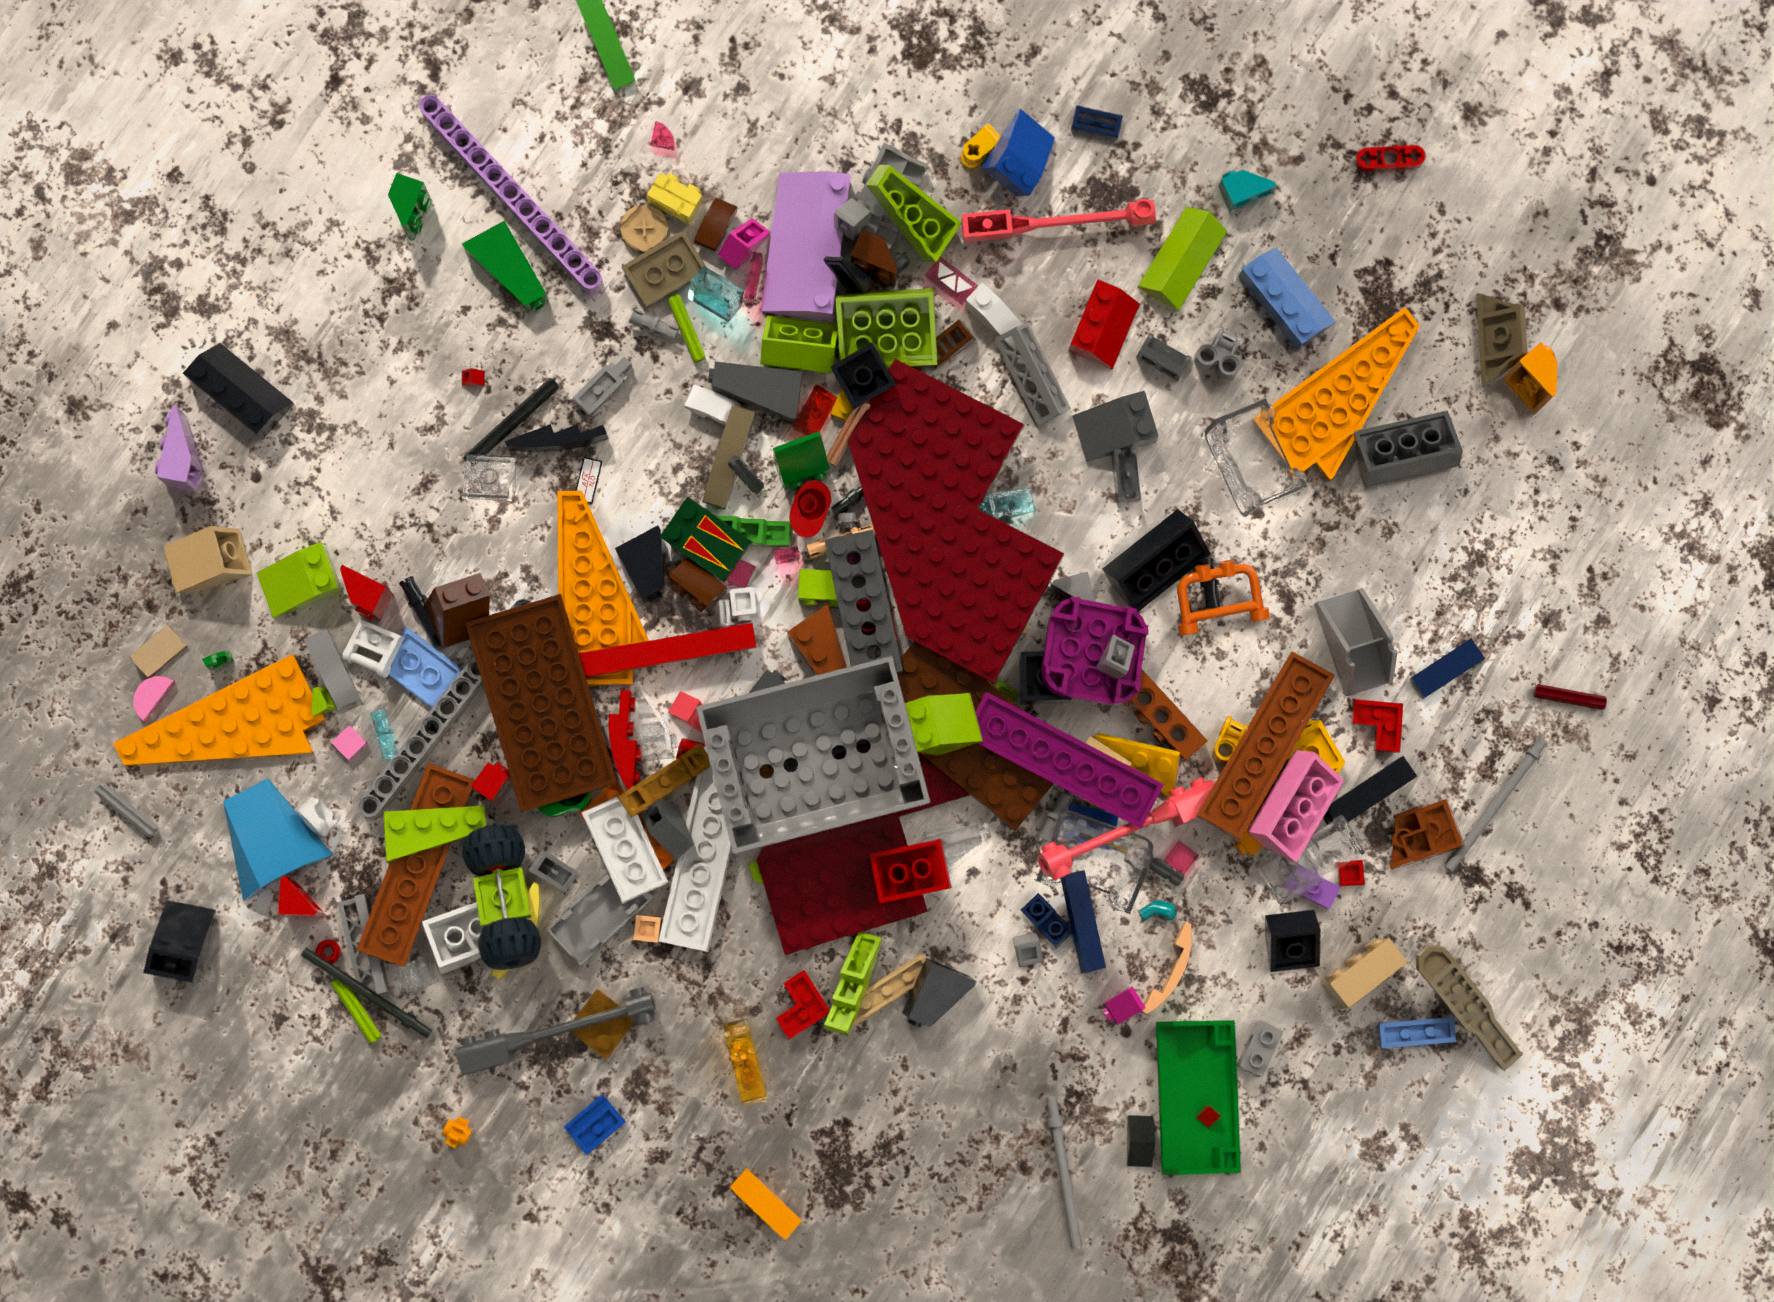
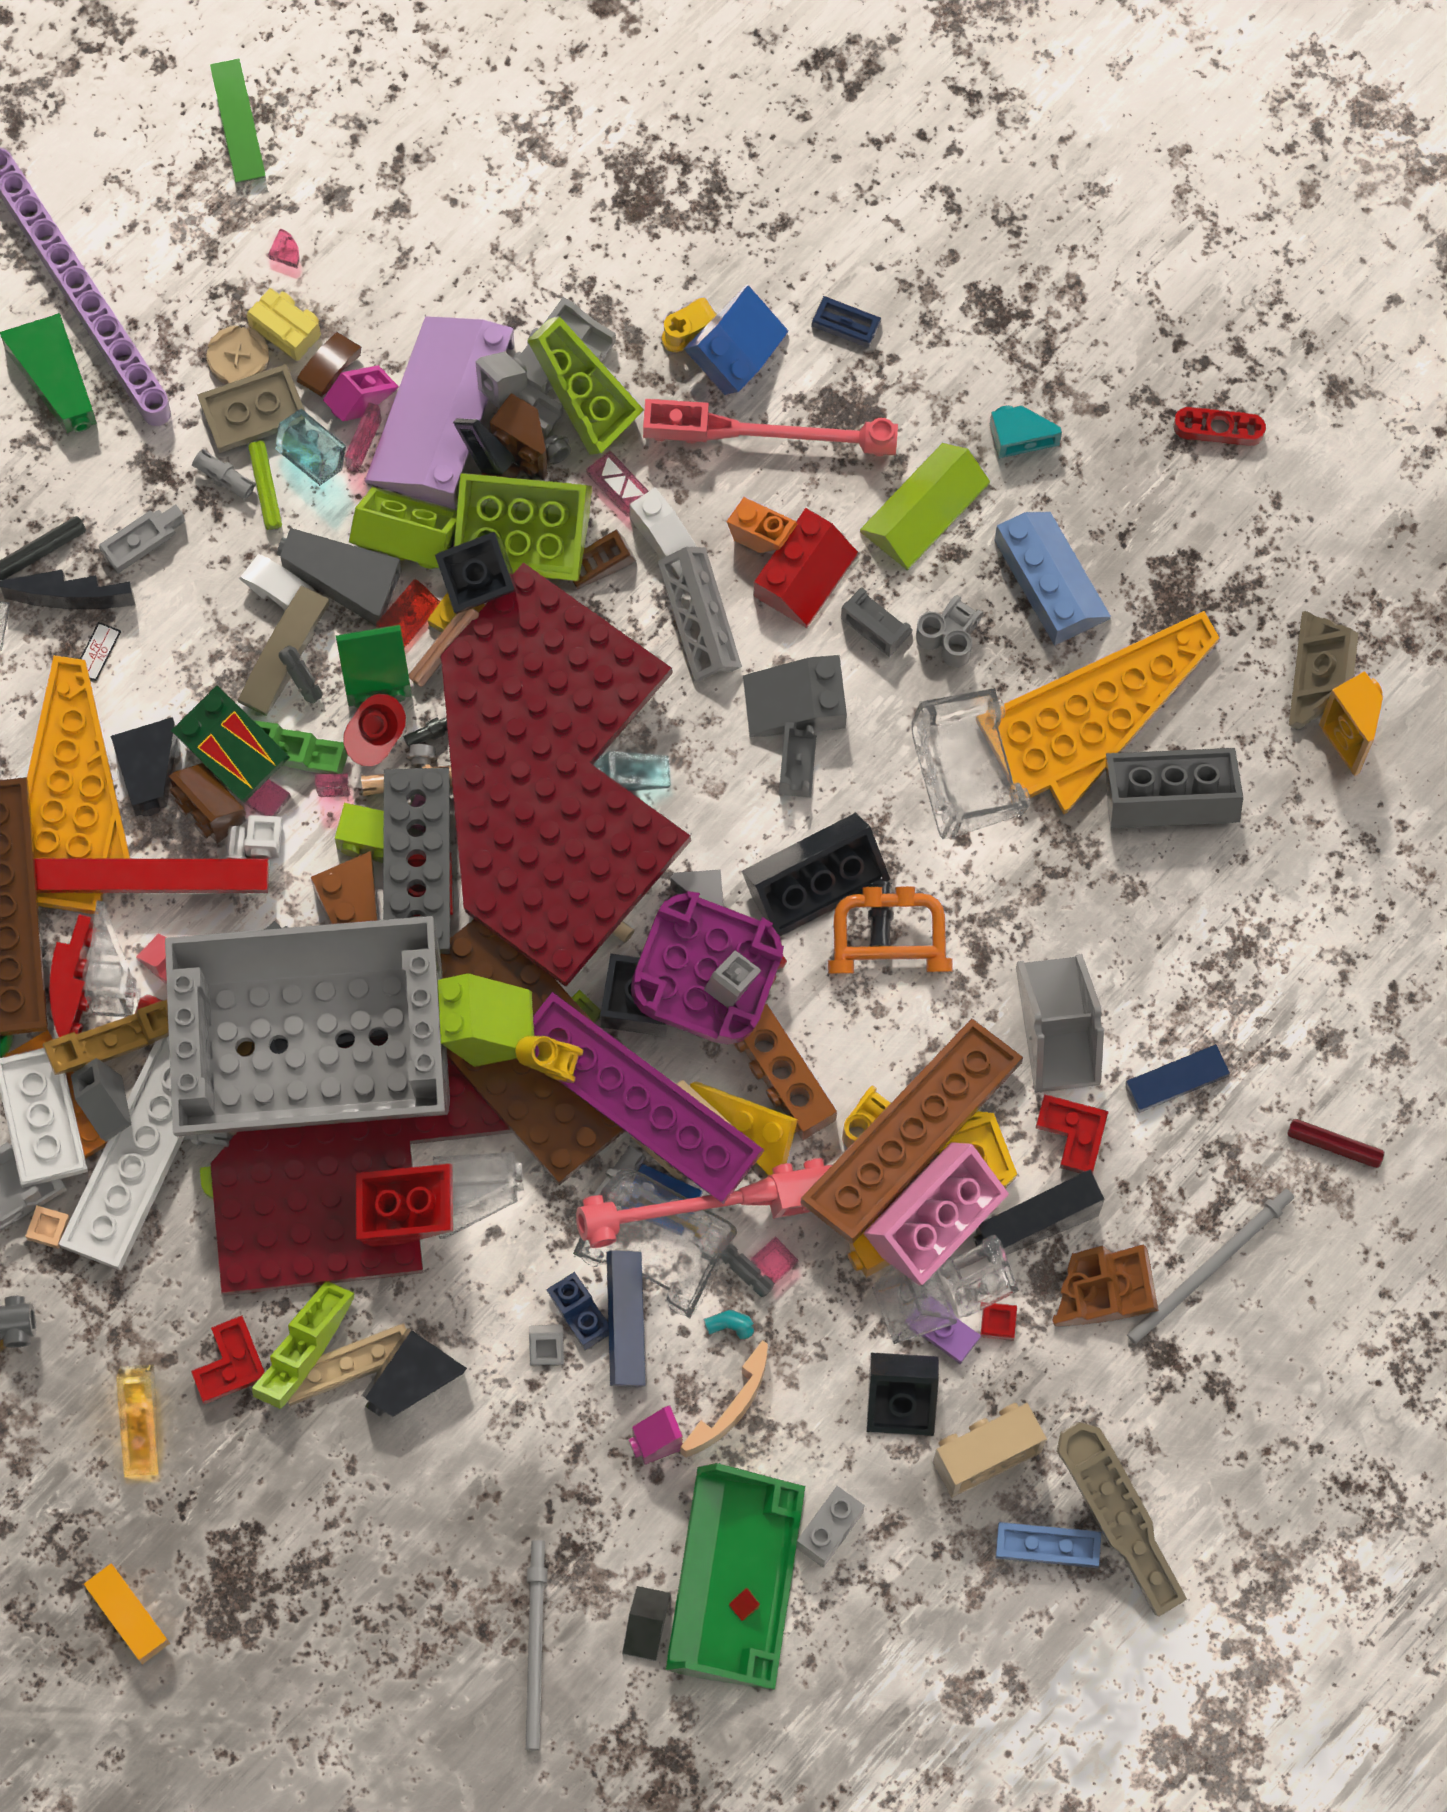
camera: 15 degrees right, 10 degrees down
none -> yellow piece [515,1036,584,1083]
none -> orange slope [726,497,797,553]

